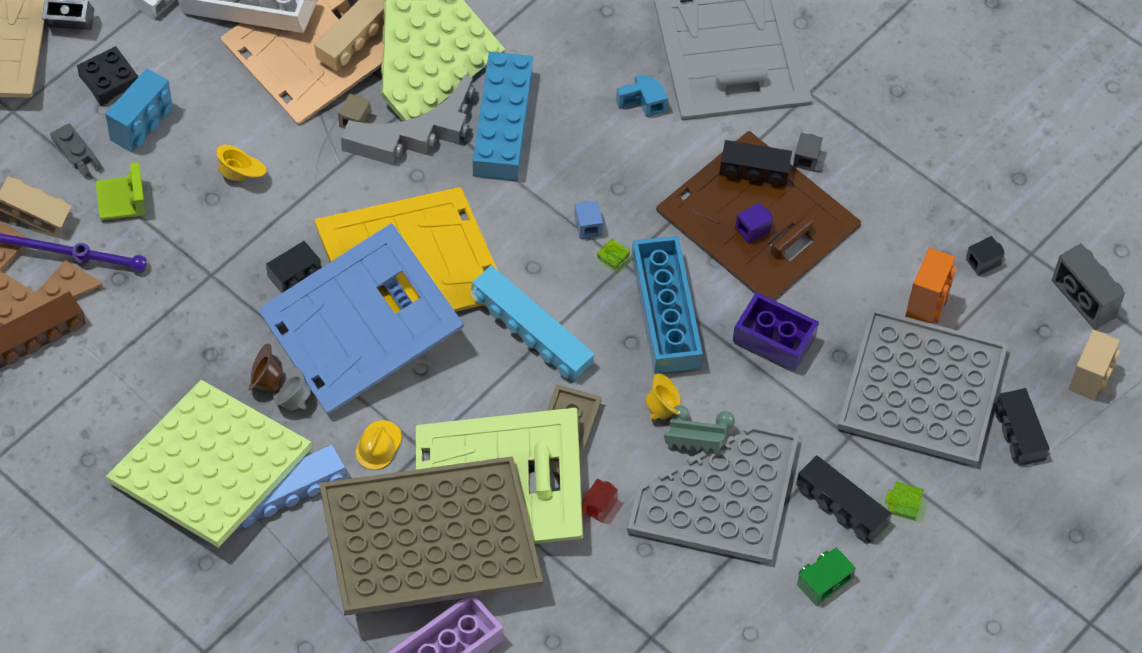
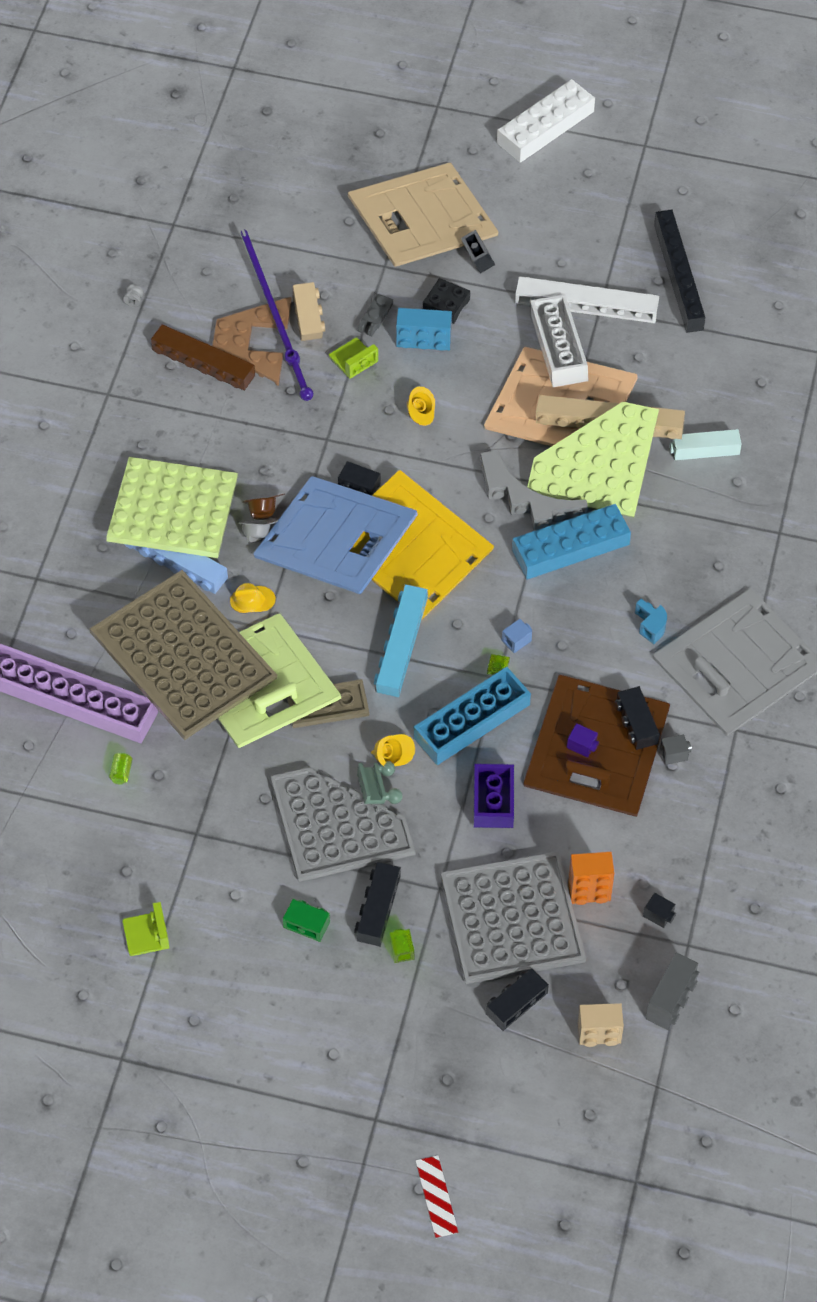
camera: 65 degrees right, 0 degrees up
dark tan brick [338,94,371,129] -> none
clear red brick [582,478,618,523] -> none

